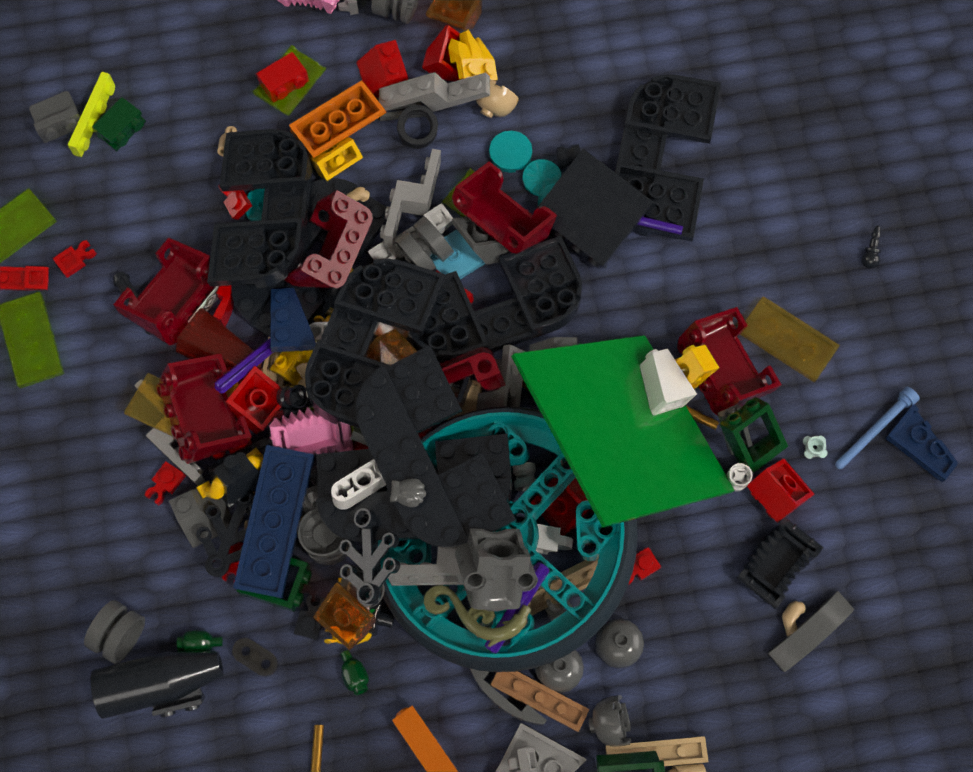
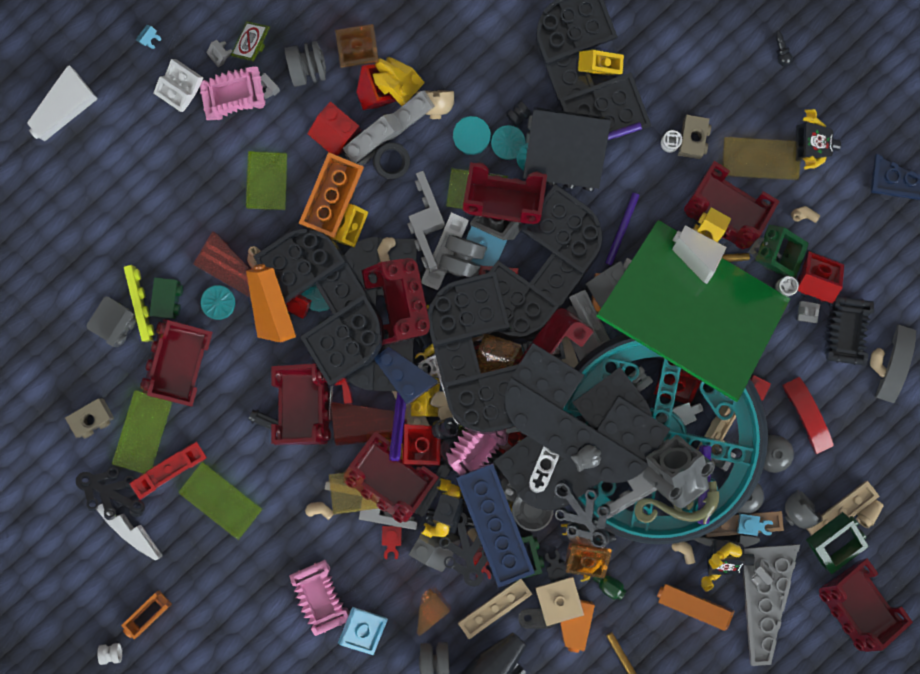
camera: 30 degrees left, 15 degrees up
red plate [53,240,97,278] -> none
dark green plant [177,631,223,652] -> none
red brick [256,52,309,103] -> none
light aqua plate [803,436,828,459] -> none
medium blue piece [835,387,920,469] -> none
none -> dark red windscreen [140,319,213,407]
none -> clear red slope [193,231,251,298]
none -> teal wheel [201,285,236,320]
none -> orange slope [246,264,296,343]
none -> bright pink piece [289,560,349,636]
none -> tan arm [305,502,335,520]
none -> medium azure plate [338,607,388,655]
none -> clear orange slope [417,588,451,636]
none -> tan plate [458,579,532,639]
none -> tan plate [535,577,584,626]
none -> orange slope [560,600,595,653]
none -> yellow brick [578,50,624,76]
none -> dark purple bar [605,193,640,266]
none -> white wheel [661,130,682,153]
none -> tan arm [672,542,695,564]
none -> dark tan brick [678,115,711,159]
none -> torso [701,540,755,592]
none -> medium azure plate [737,513,773,536]
none -> red slope [782,377,834,454]
none -> tan arm [791,206,820,223]
none -> black torso [796,109,841,169]
none -> light grey tile [797,301,820,323]

